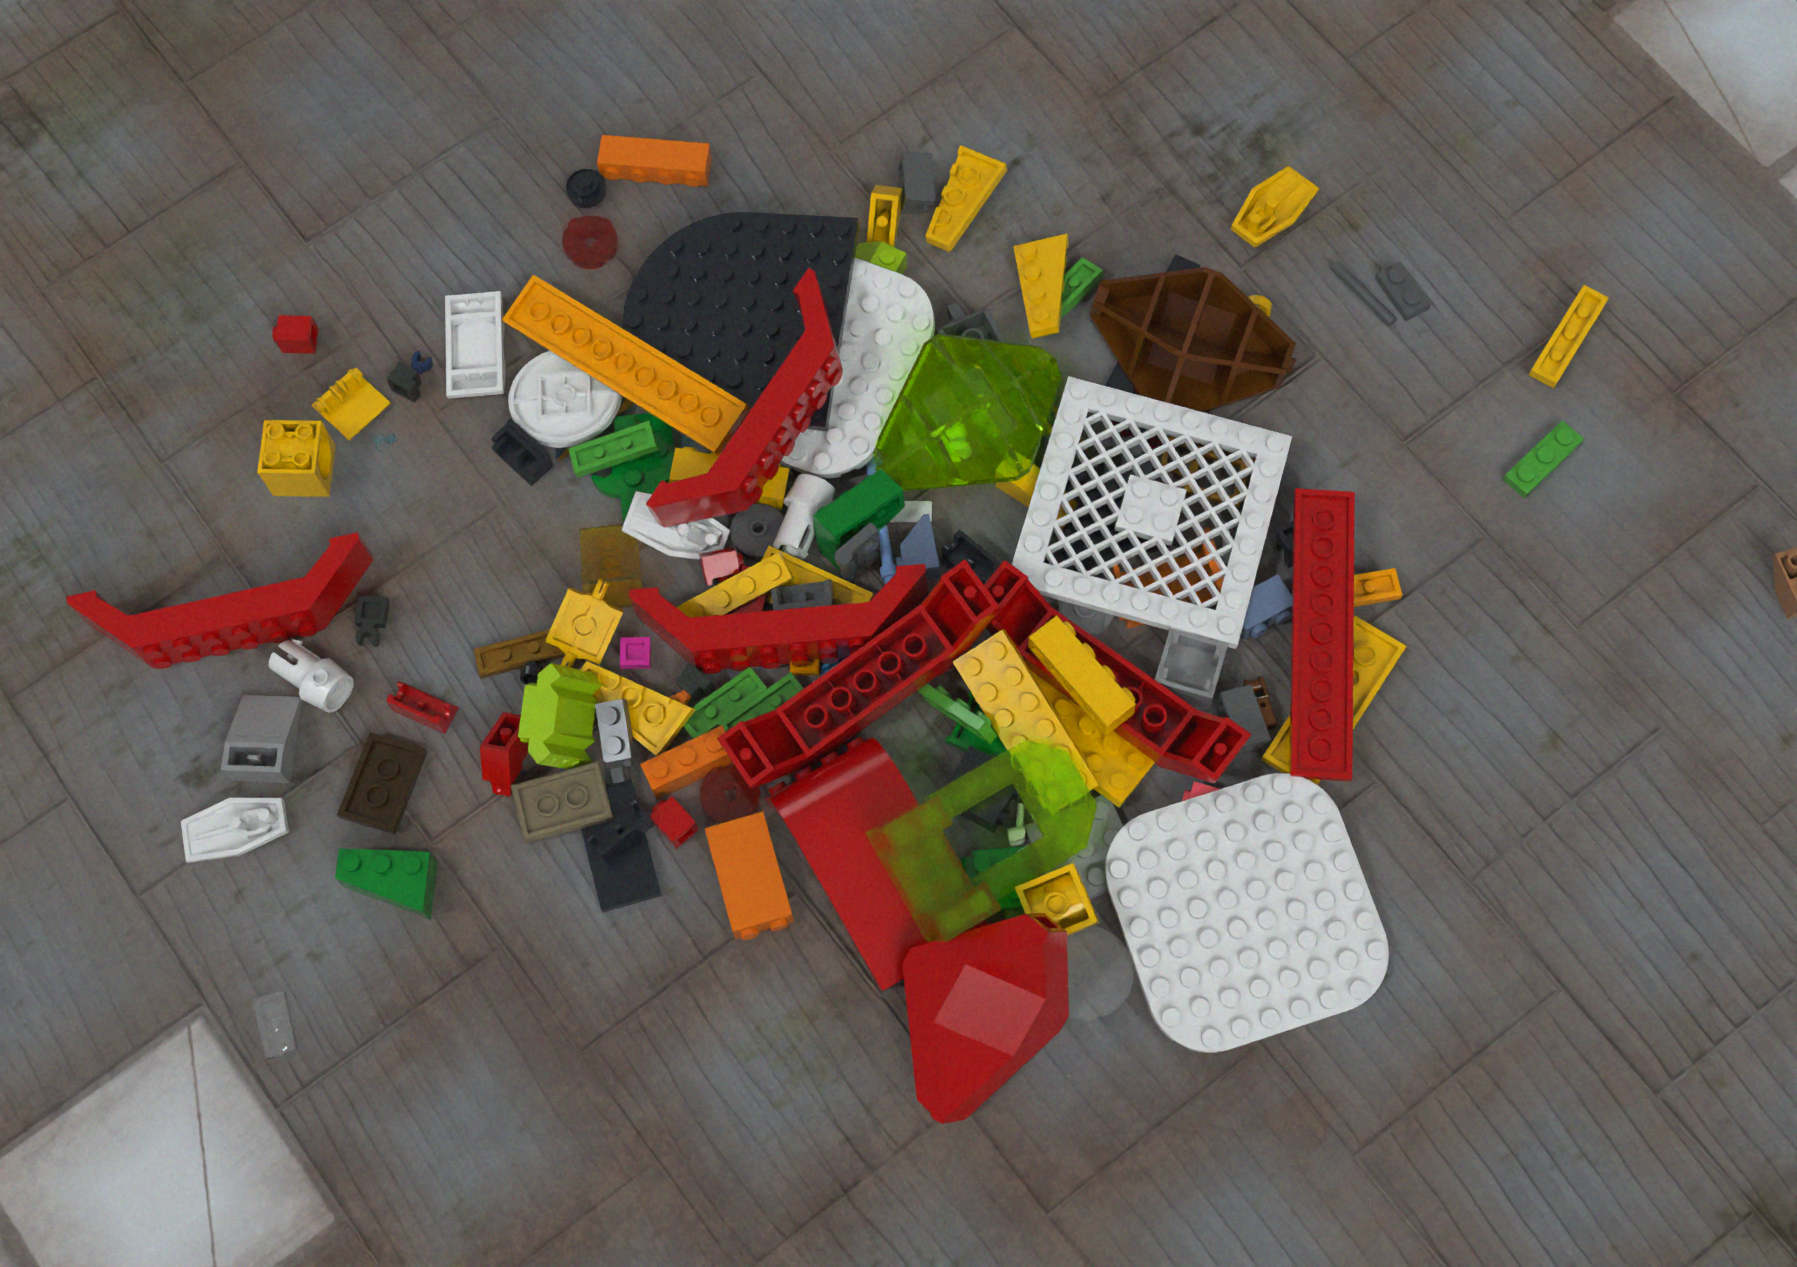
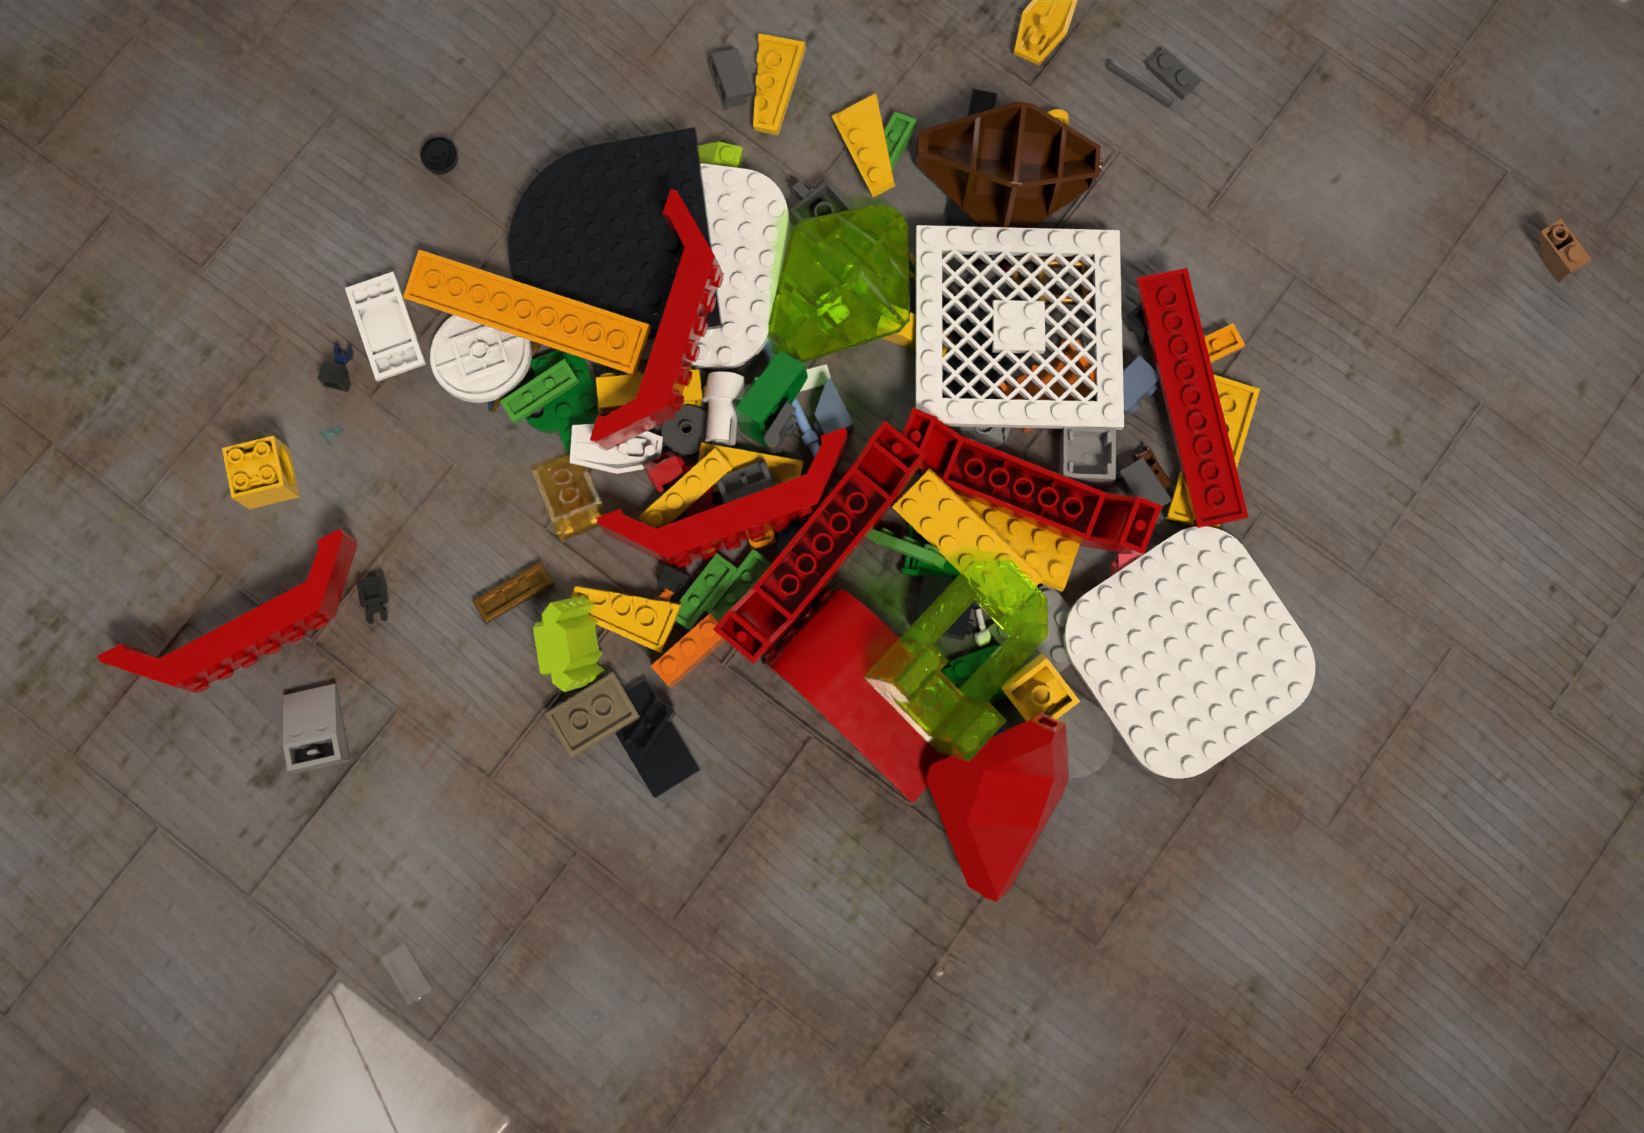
camera: 20 degrees left, 10 degrees up
white piece [181,798,289,863] -> none
white piece [269,639,354,713] -> none
red brick [272,315,319,354] -> none
yellow hinge [311,367,391,441] -> none
green wedge [335,848,438,920] -> none
dark brown plate [337,732,428,835] -> none
red hinge [386,681,459,734] -> none
red hinge [480,712,529,797] -> none
black hinge [491,418,554,486] -> none
black hinge [520,660,543,685] -> none
yellow plate [545,579,623,668] -> none
clear red plate [562,216,618,269] -> none
hinge [595,699,636,784] -> none
orange brick [597,135,712,187] -> none
dark pink plate [620,637,651,669] -> none
red brick [649,796,699,849] -> none
clear red plate [700,764,761,824] -> none
orange panel [704,812,794,940] -> none
yellow slope [867,185,903,247] -> none
black hinge [940,529,1001,585] -> none
yellow brick [1028,616,1136,736] -> none
bright green plate [1503,420,1584,499] -> none
yellow plate [1529,285,1609,389] -> none

